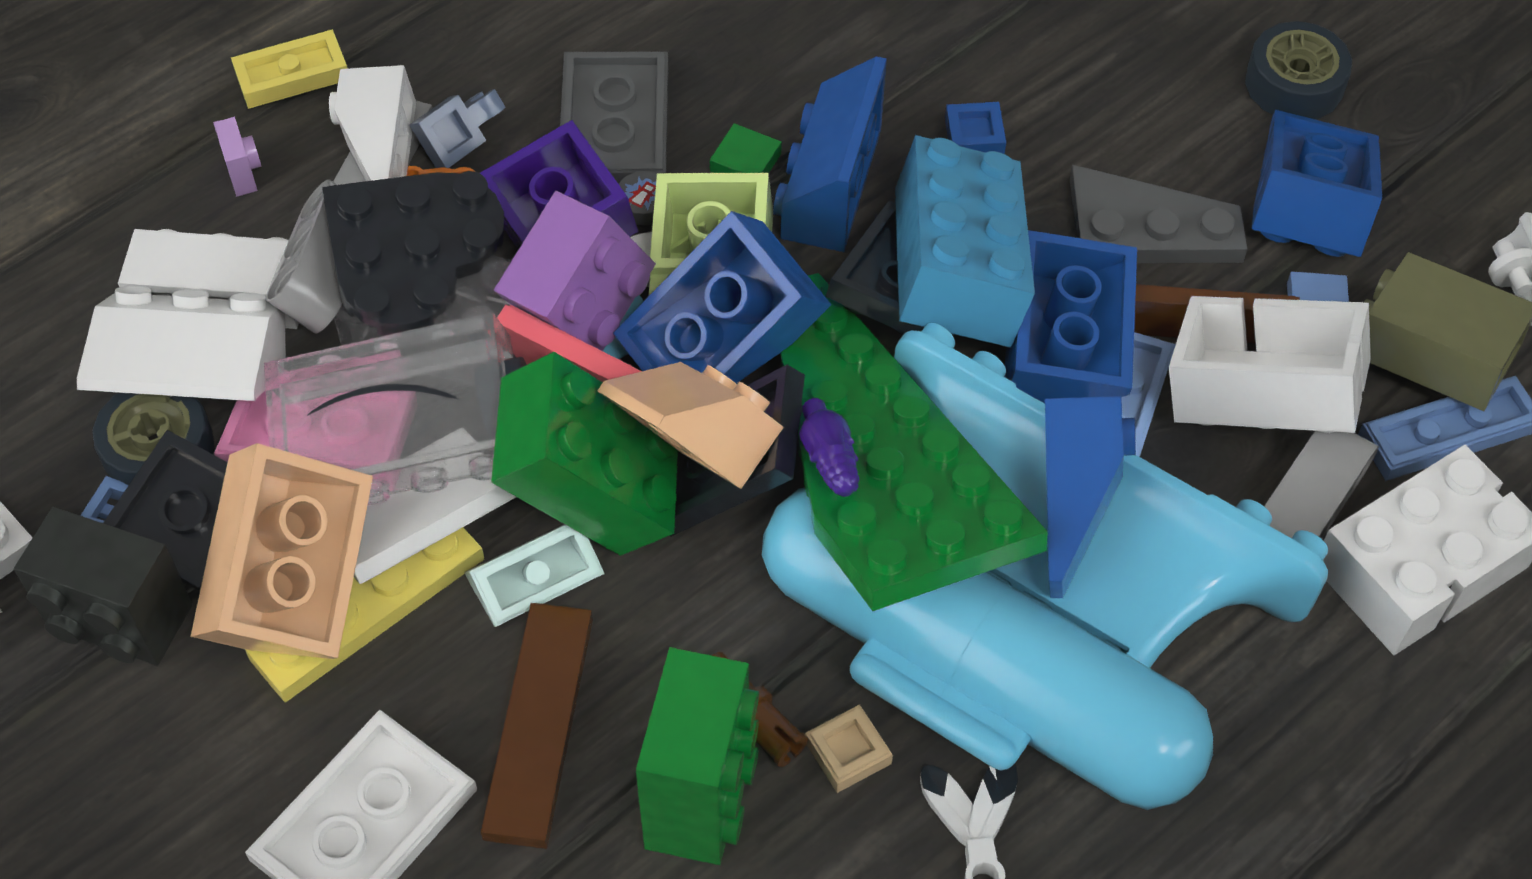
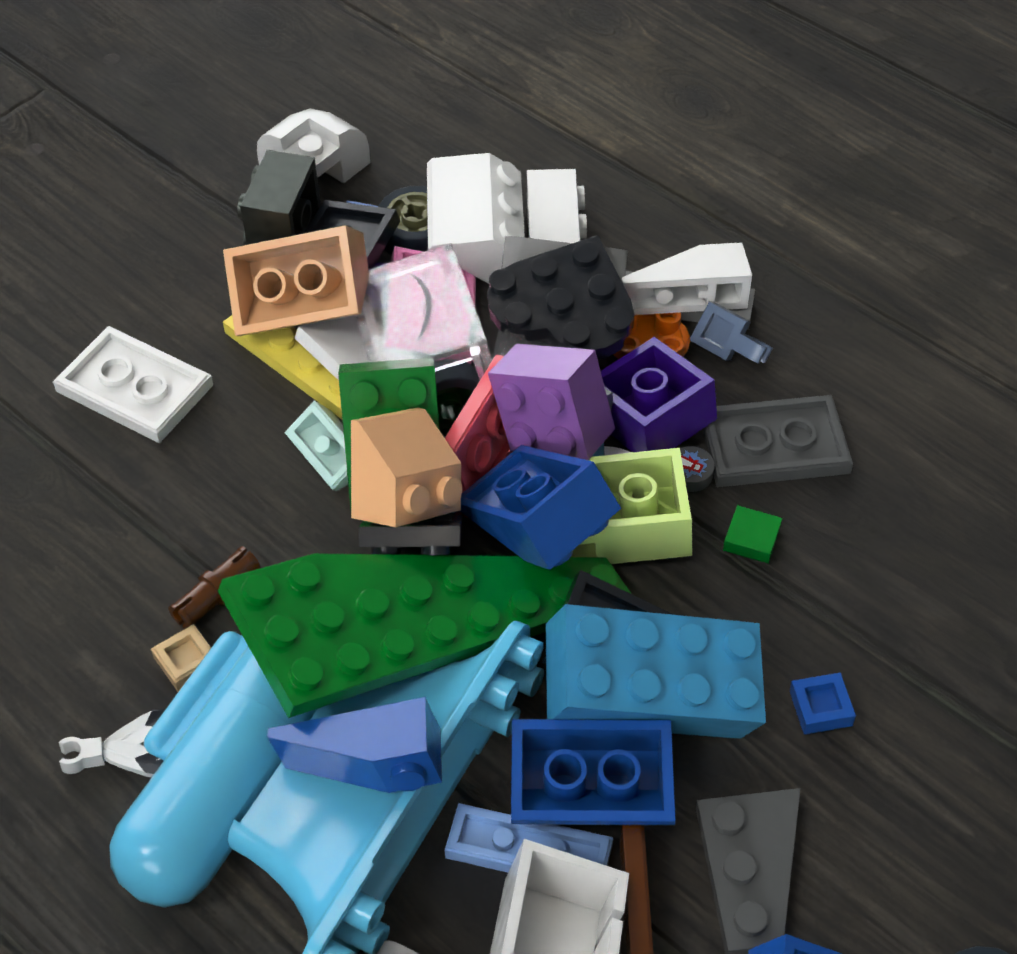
camera: 85 degrees right, 5 degrees down
lavender plate [213,117,262,197] -> none
light yellow plate [231,29,348,109] -> none
reddish brown tile [481,603,593,849] -> none
green brick [636,647,759,865] -> none
blue slope [773,57,887,252] -> none
dark purple piece [799,398,859,497] -> none

